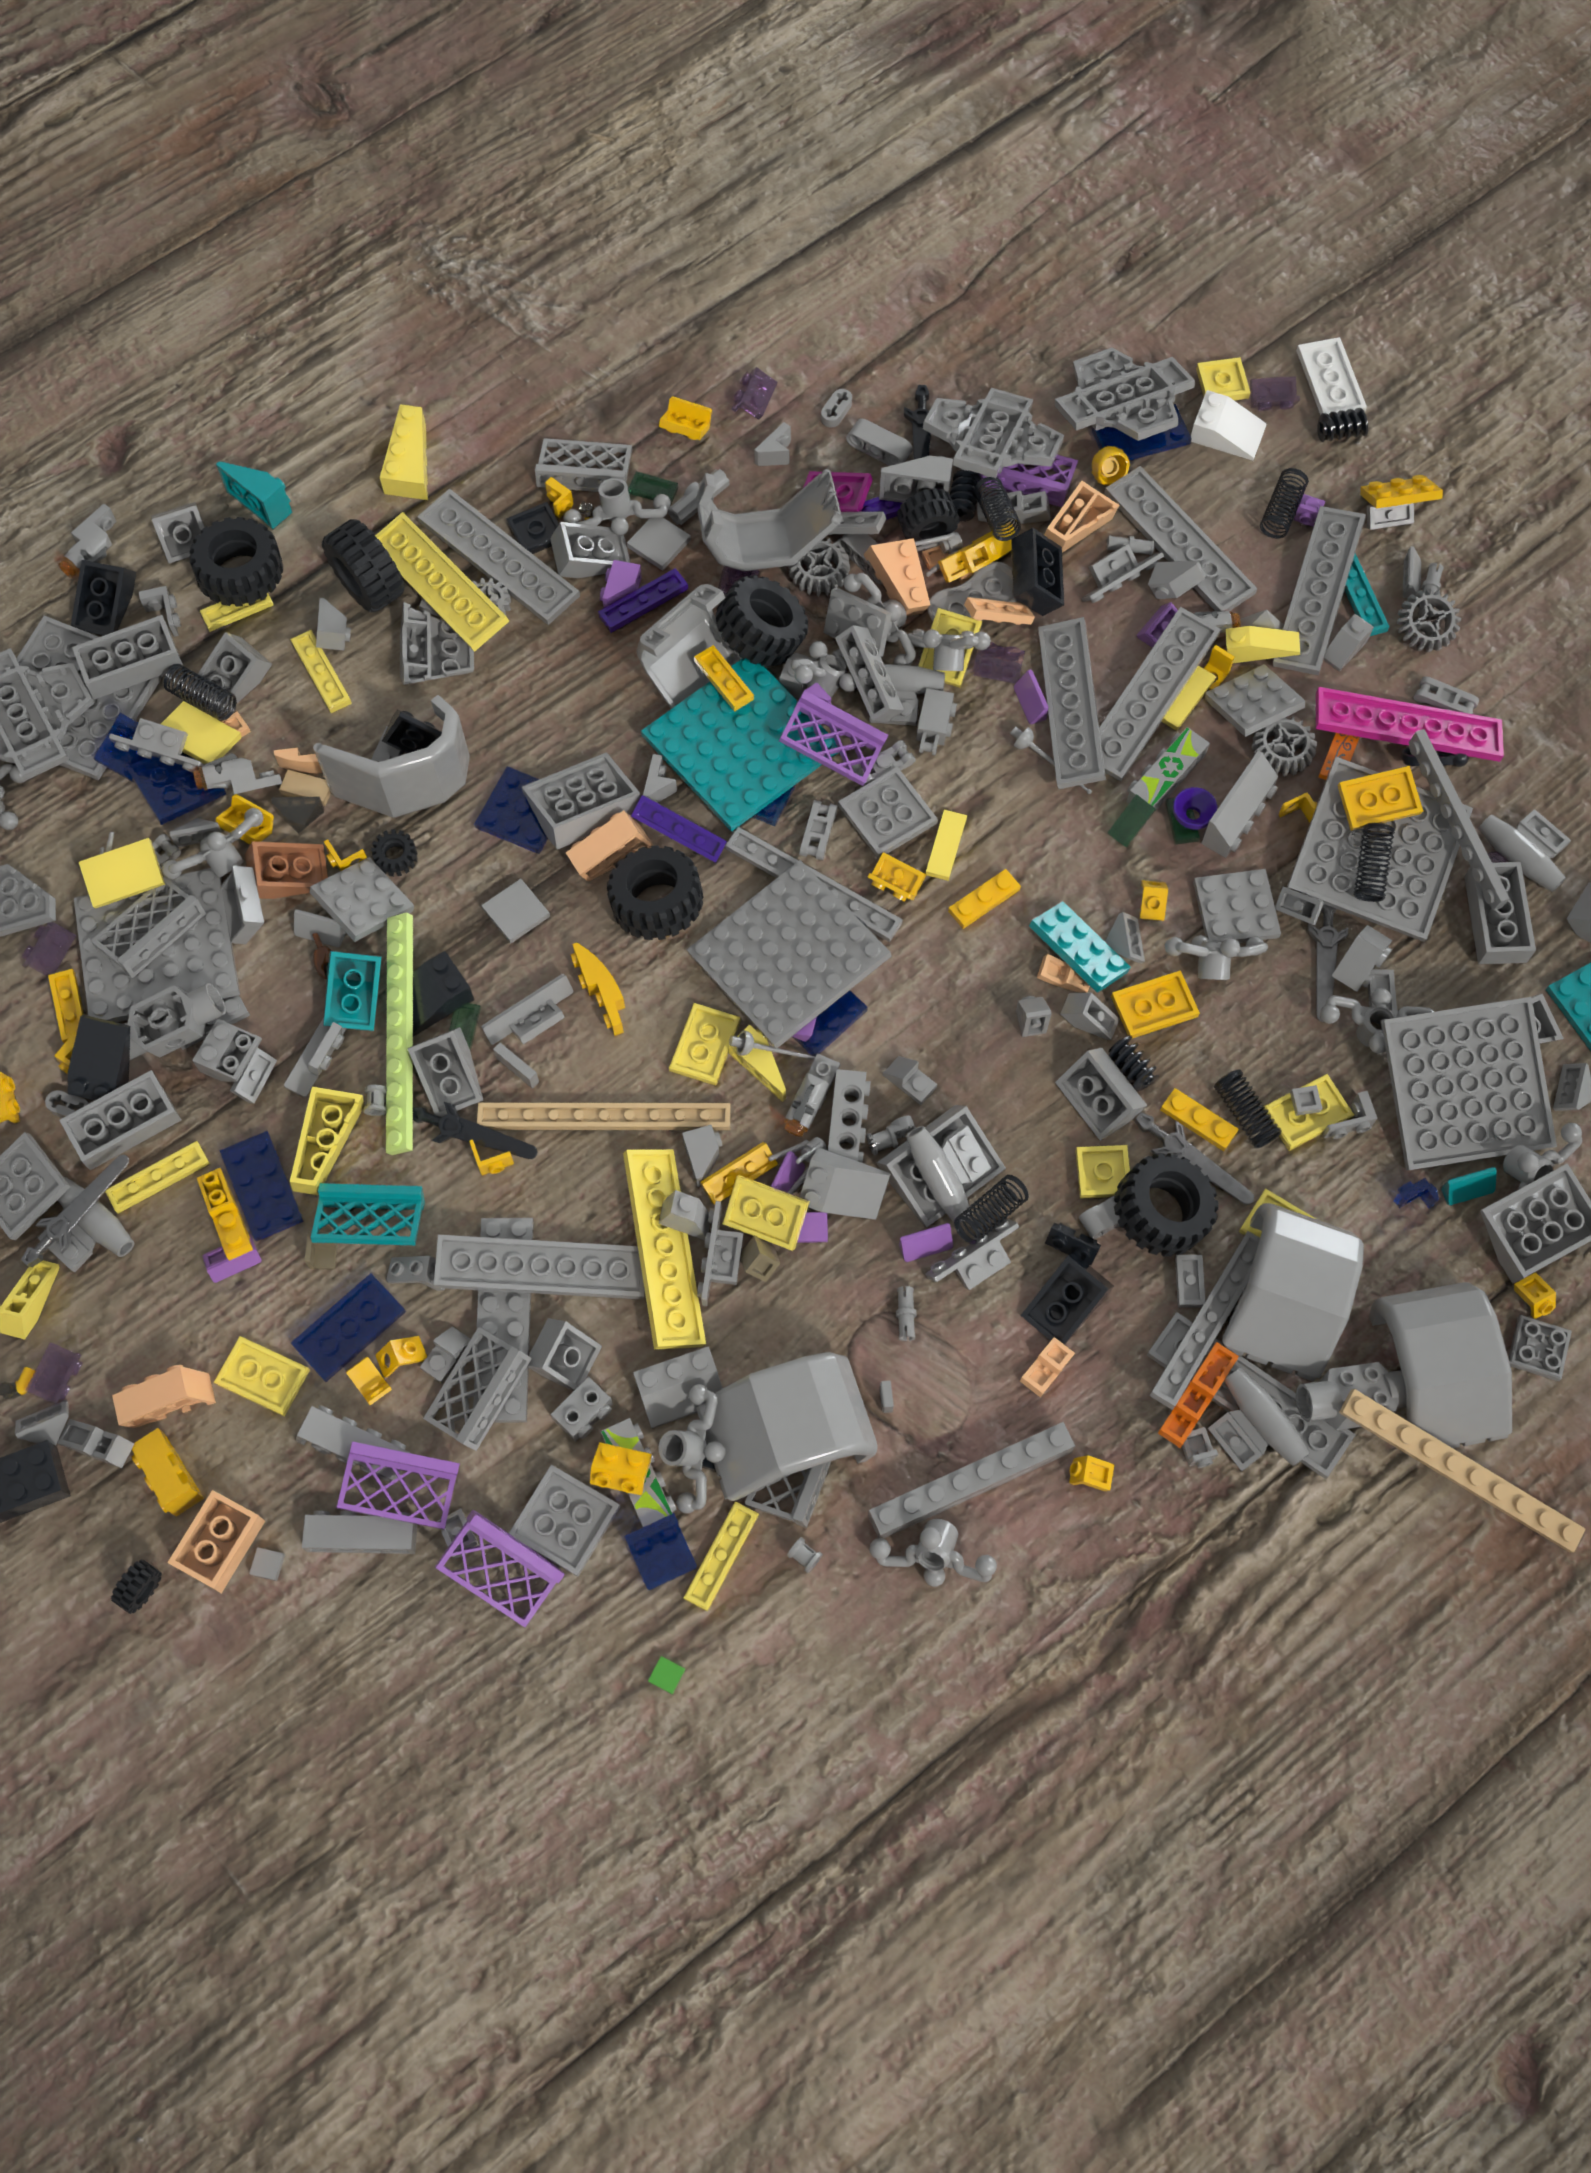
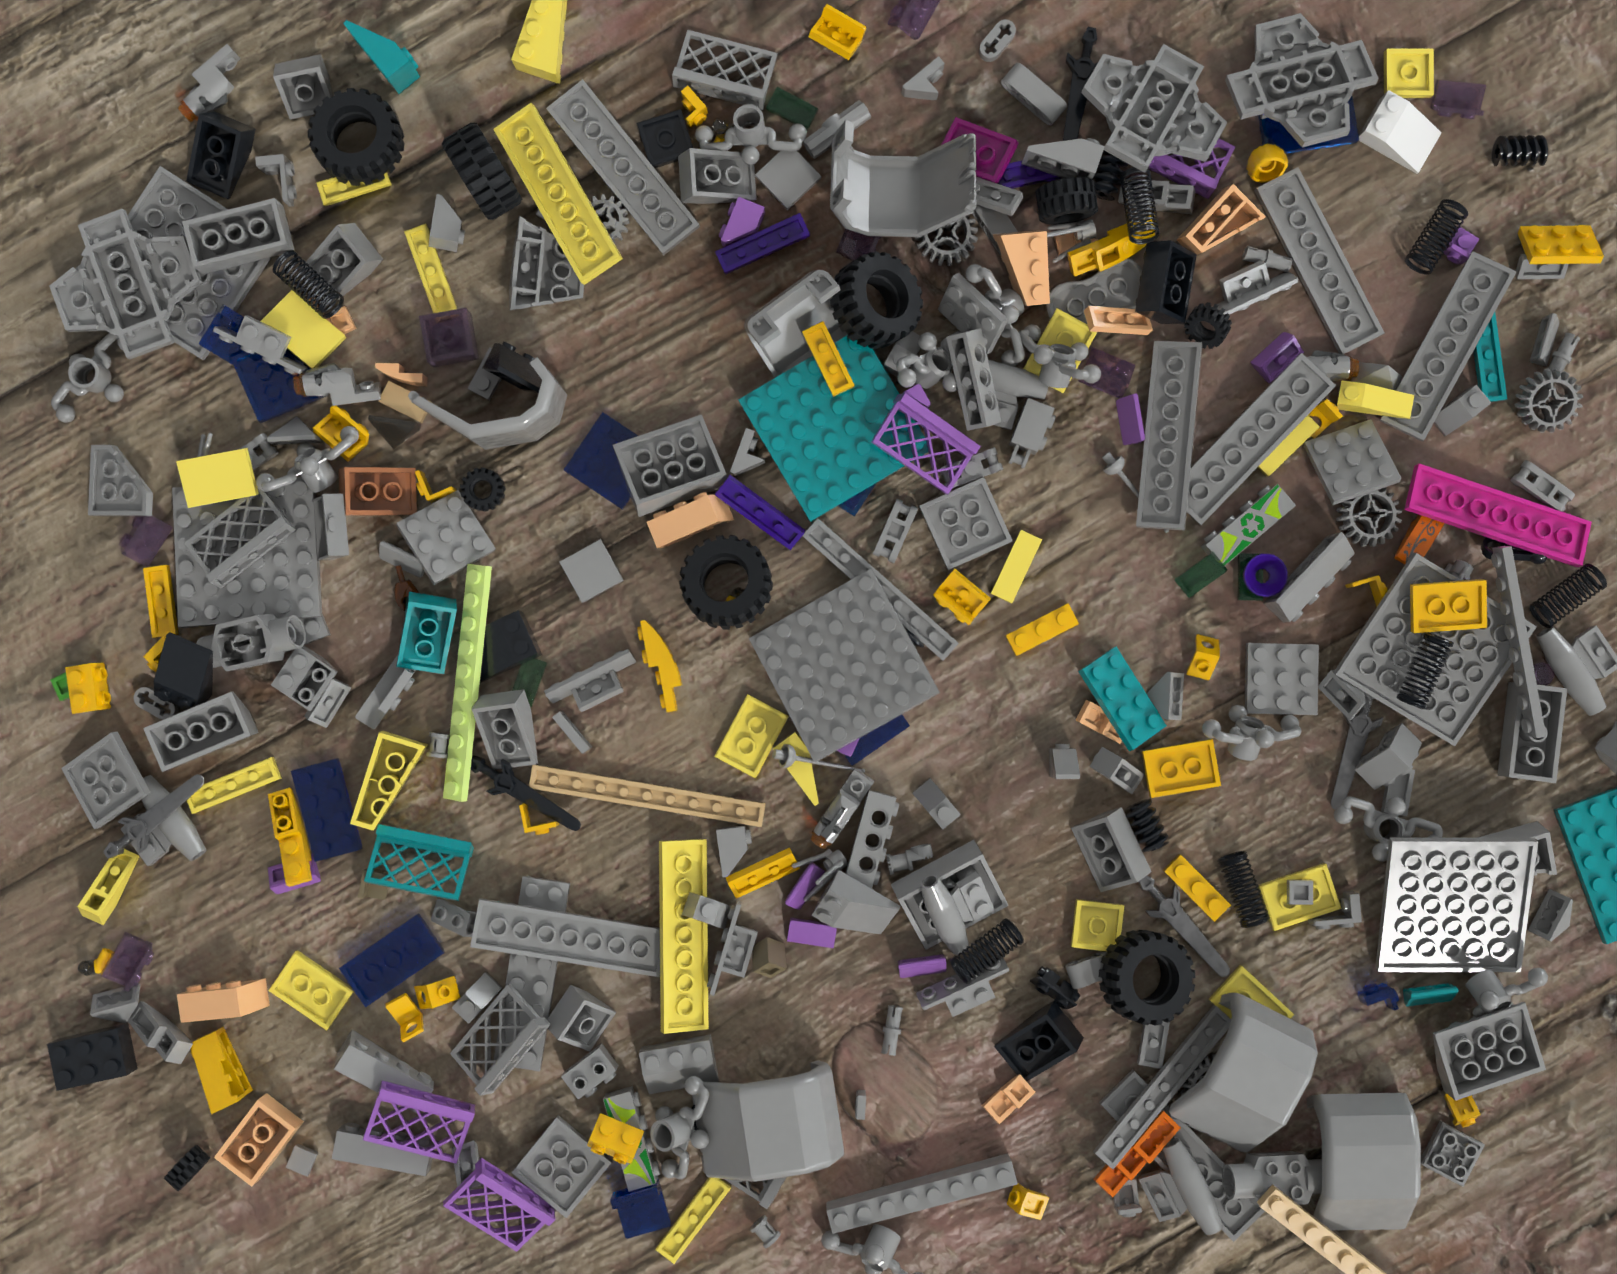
camera: 15 degrees right, 20 degrees up
light yellow tile [722,1175,810,1251] -> none
light grey slope [1148,560,1206,599] -> none
white plate [1296,337,1367,415] -> none
none -> clear purple brick [419,308,479,368]
none -> black tyre [1184,302,1232,349]
none -> black piece [1529,563,1607,628]

